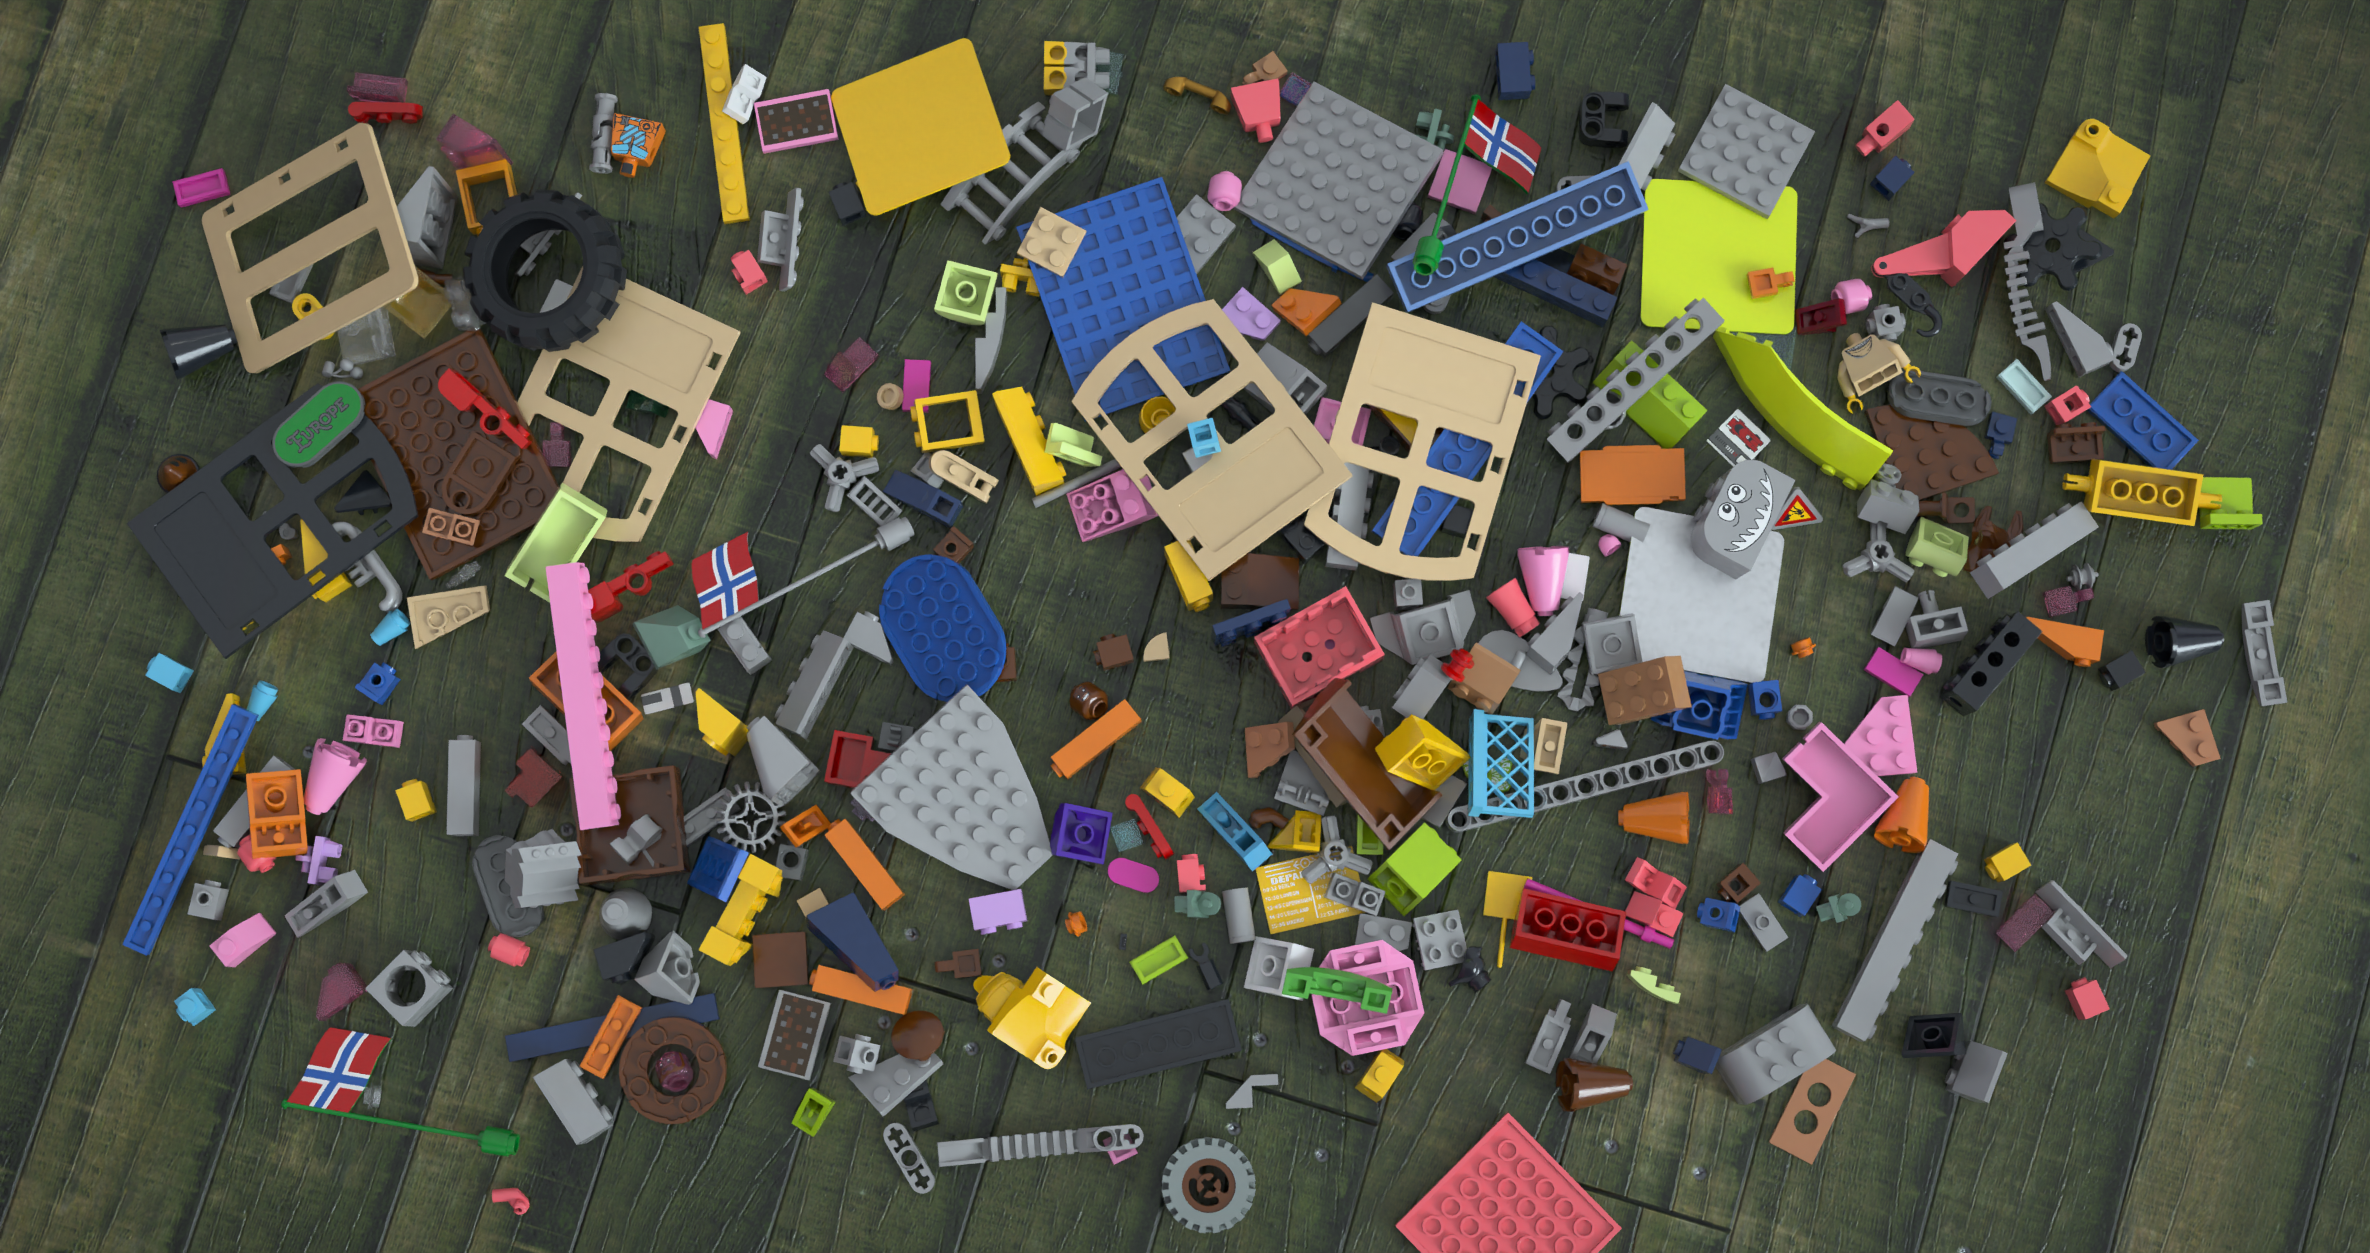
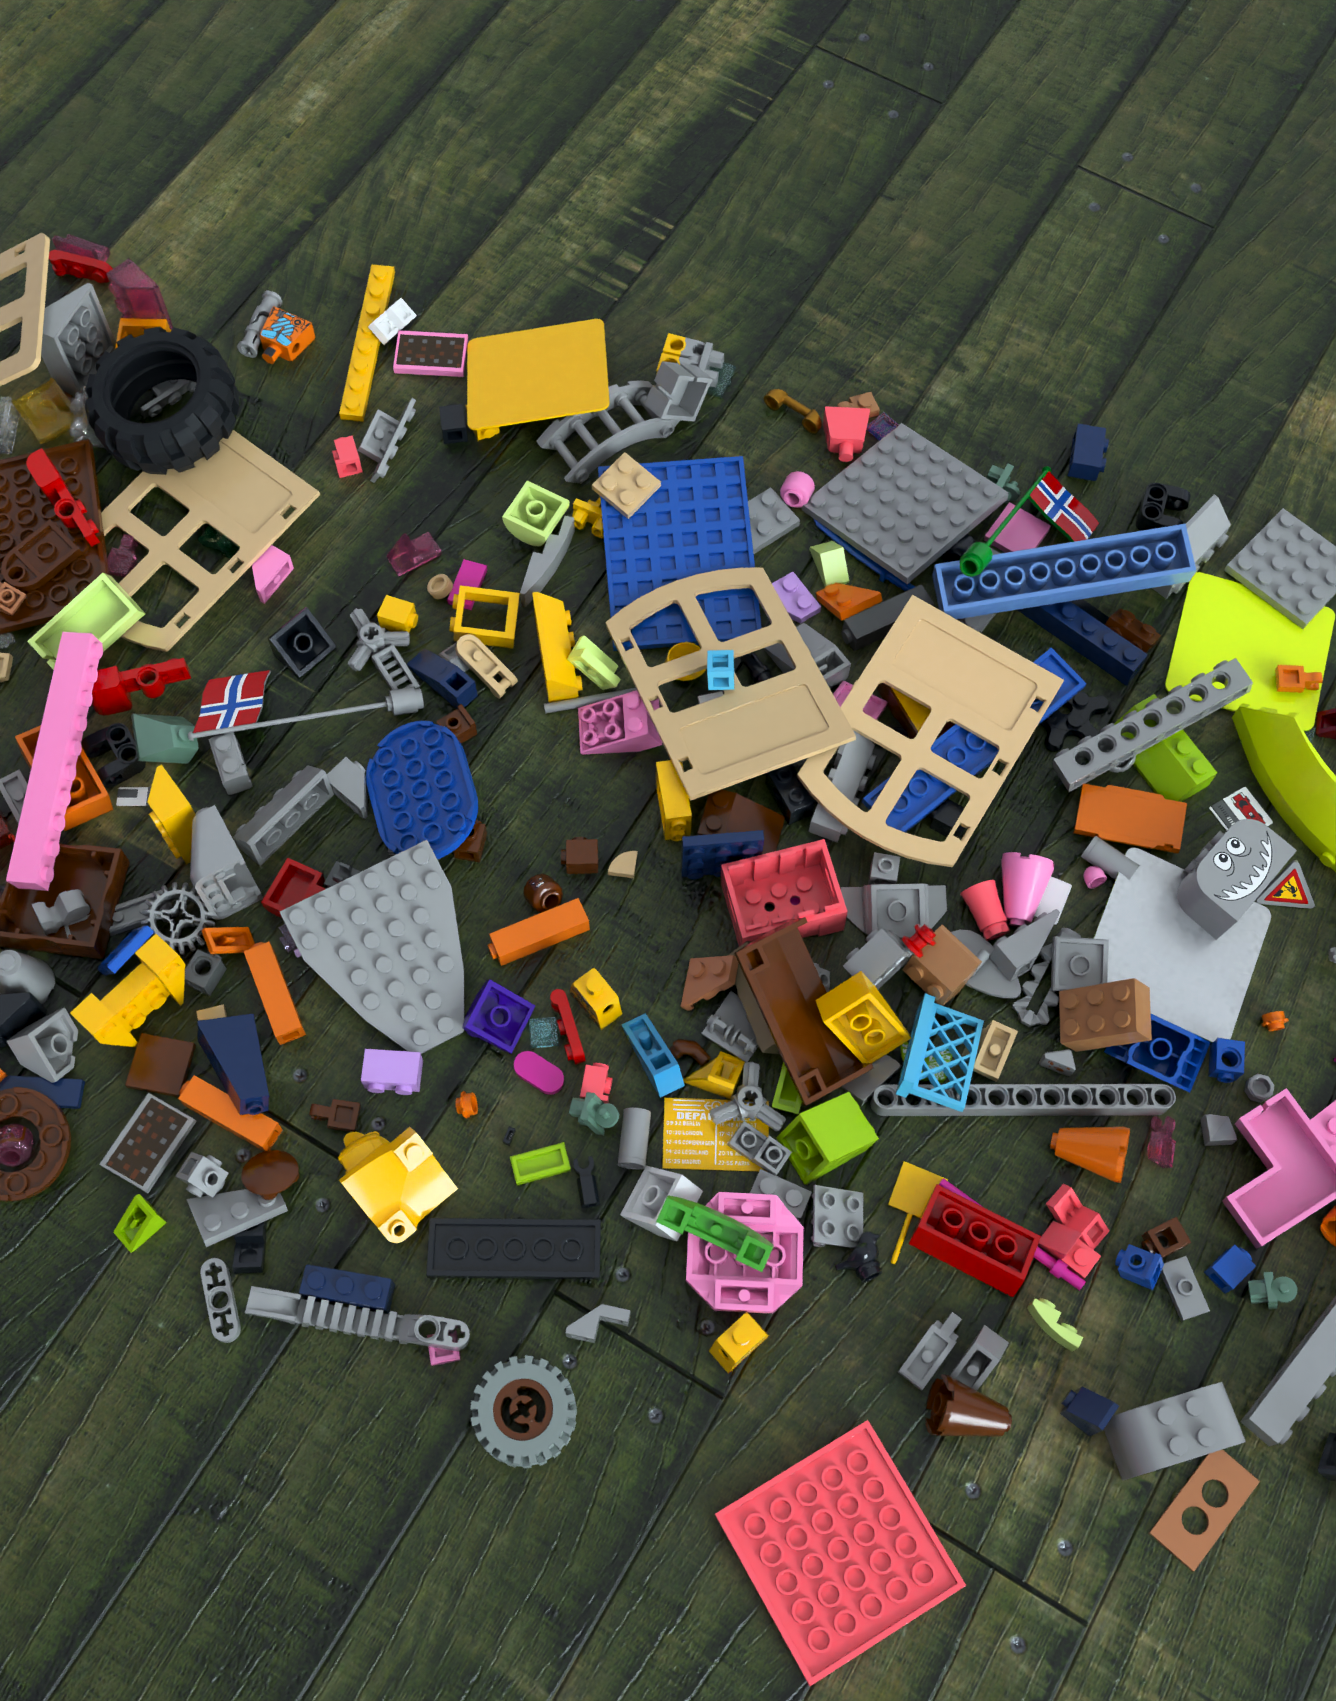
camera: 15 degrees right, 15 degrees down
none -> black slope [268,607,337,678]
none -> dark blue arch [299,1264,395,1313]

